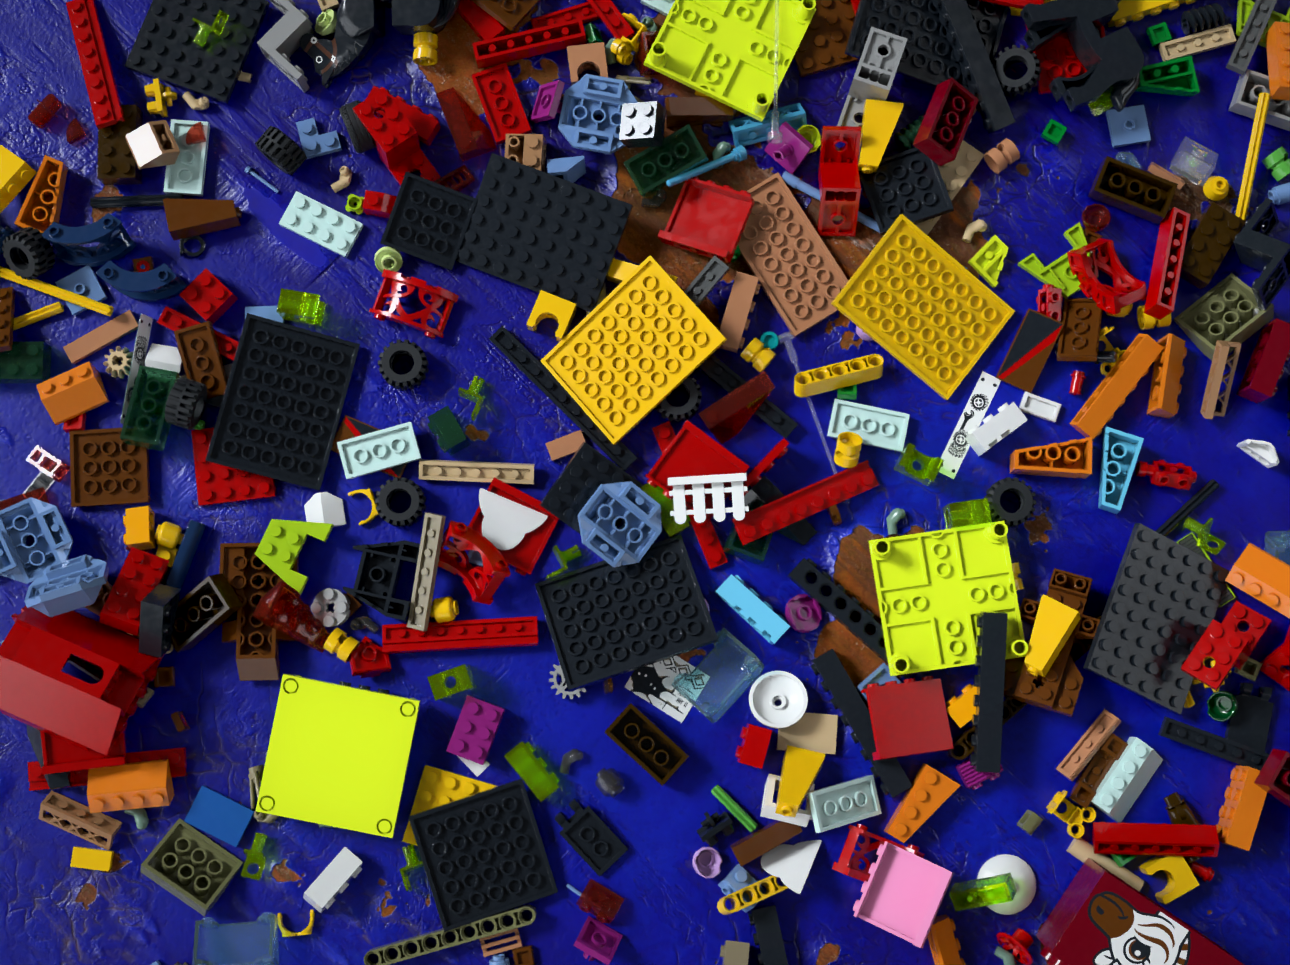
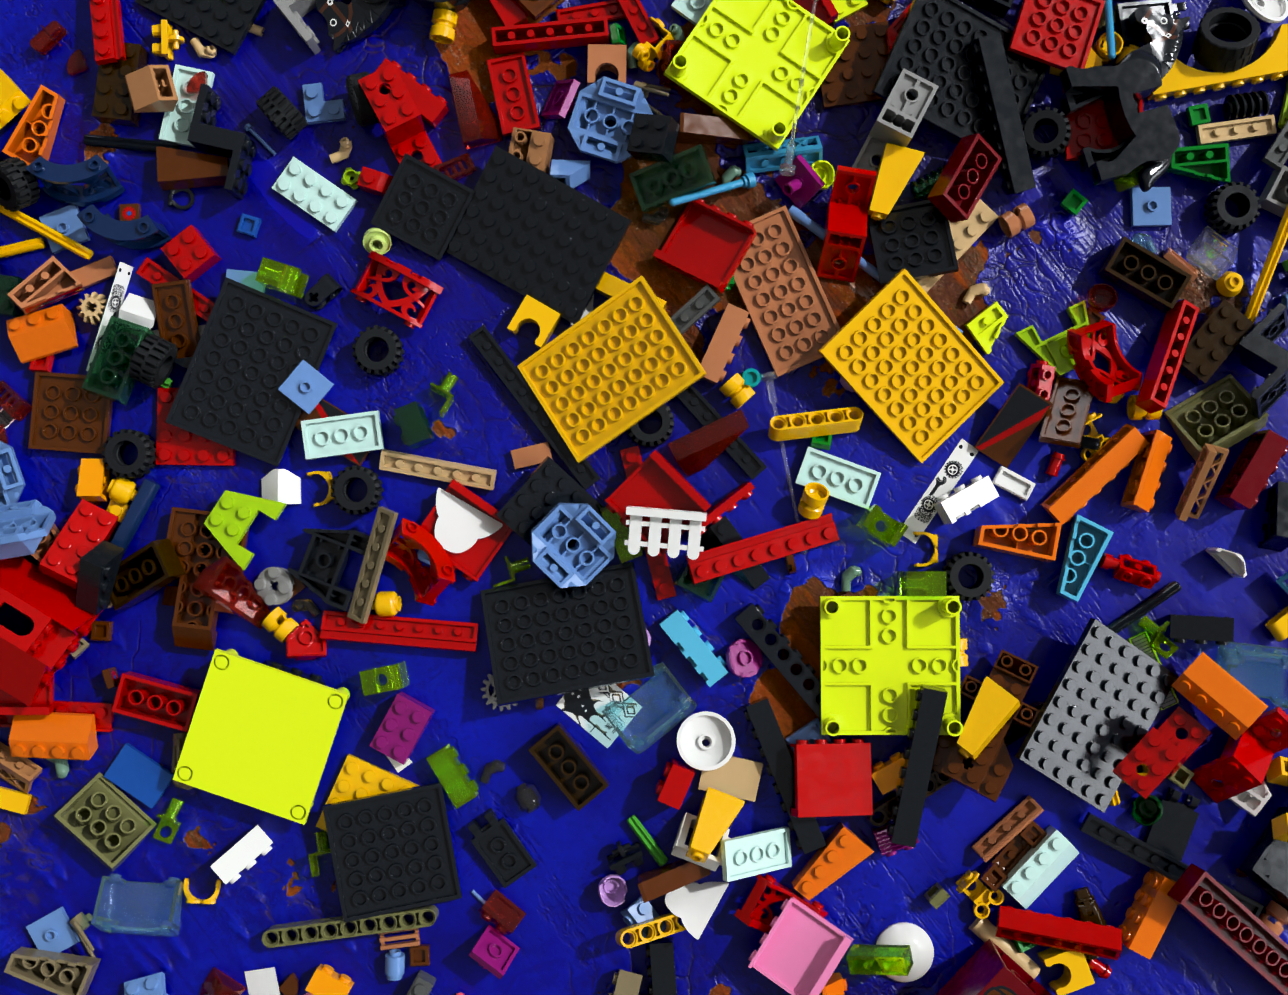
camera: 10 degrees right, 5 degrees up
none -> nougat wedge [7,256,85,314]
none -> black tyre [102,429,156,479]
none -> red brick [111,671,202,732]
none -> black bracket [187,83,257,200]
none -> blue tile [236,213,262,238]
none -> medium blue plate [278,360,334,414]
none -> black piece [305,273,343,310]
none -> yellow cap [913,532,938,567]
none -> black wedge [1169,614,1234,645]
none -> black tyre [1203,181,1261,235]

